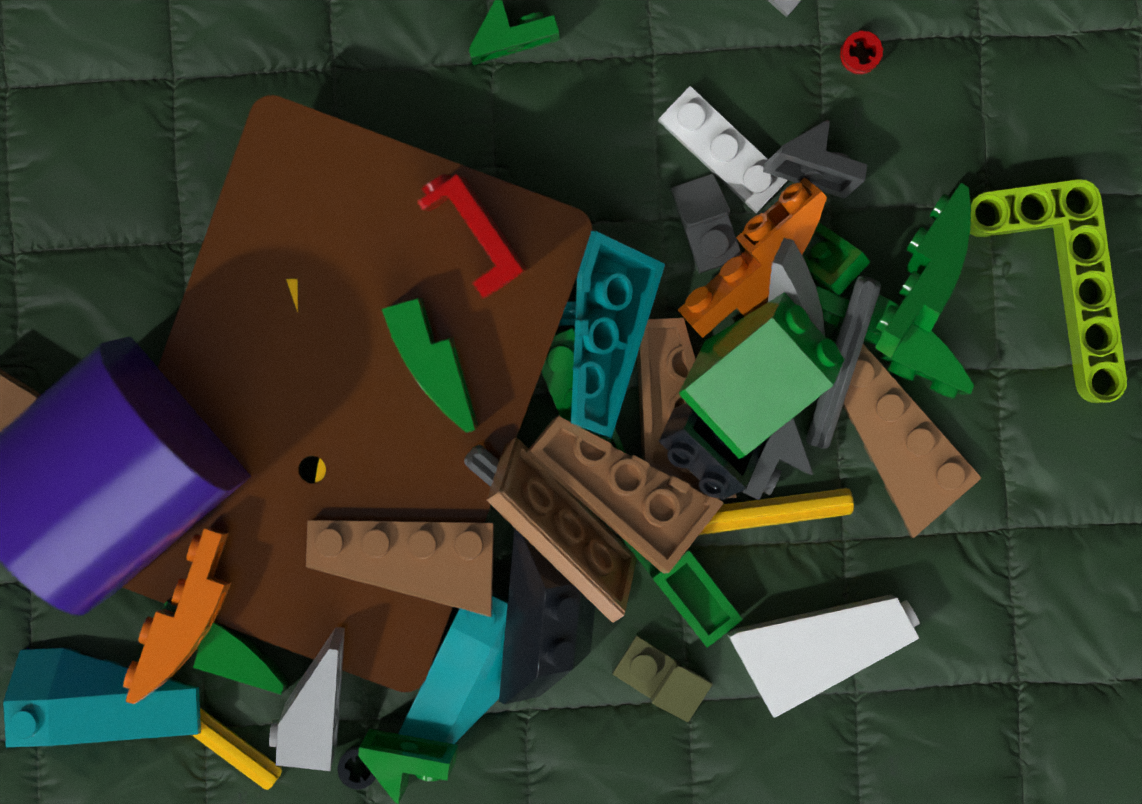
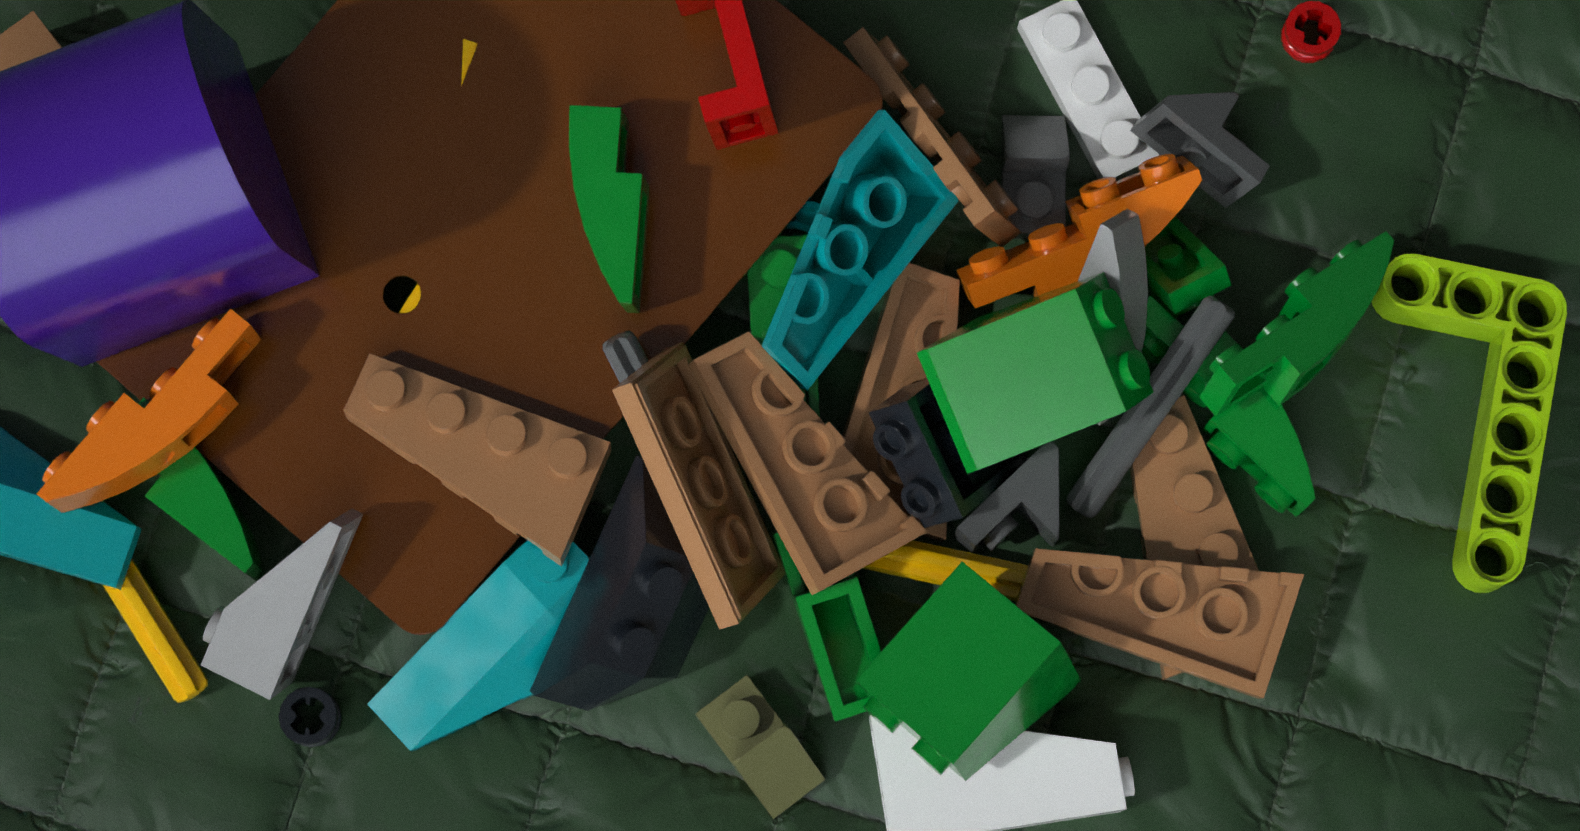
camera: 15 degrees right, 10 degrees down
green slope [358,729,458,804] -> none
none -> medium nougat wing [843,27,1021,247]
none -> green slope [856,562,1081,781]
none -> medium nougat wing [1015,548,1304,699]

